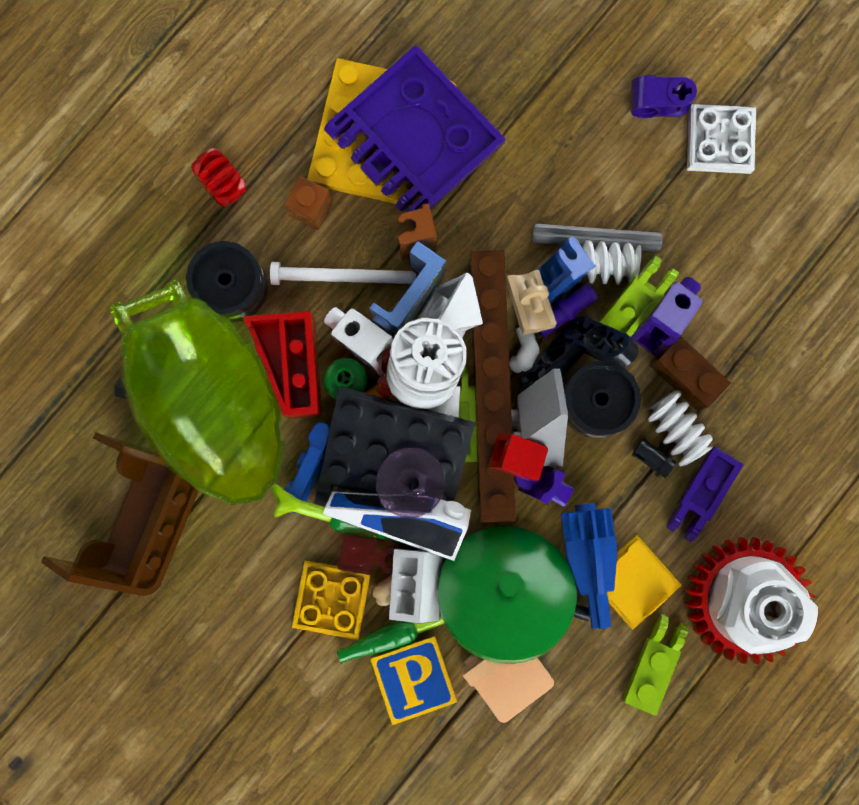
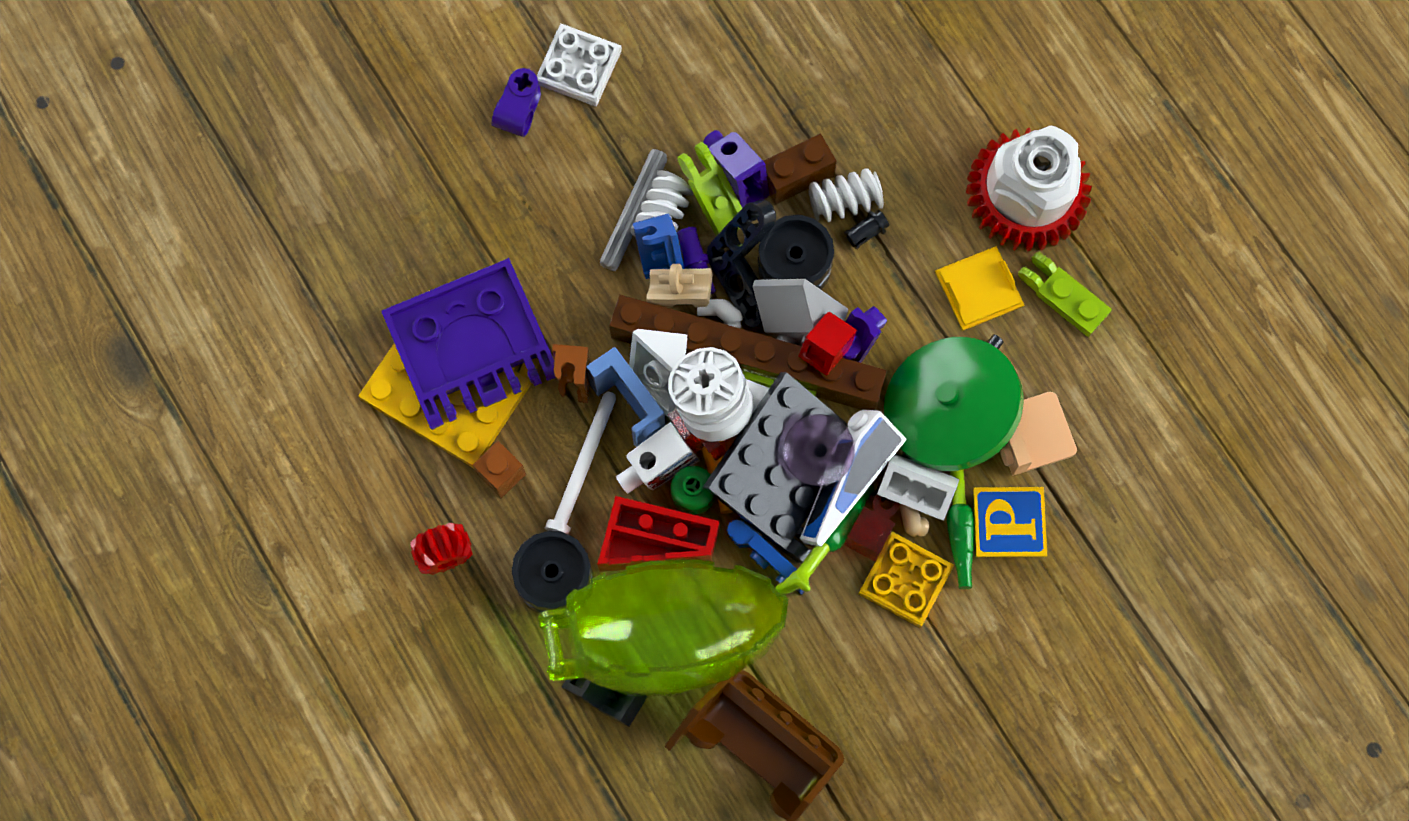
camera: 70 degrees left, 10 degrees down
blue piece [561,503,617,629] -> none
dark purple hinge [666,446,743,542] -> none

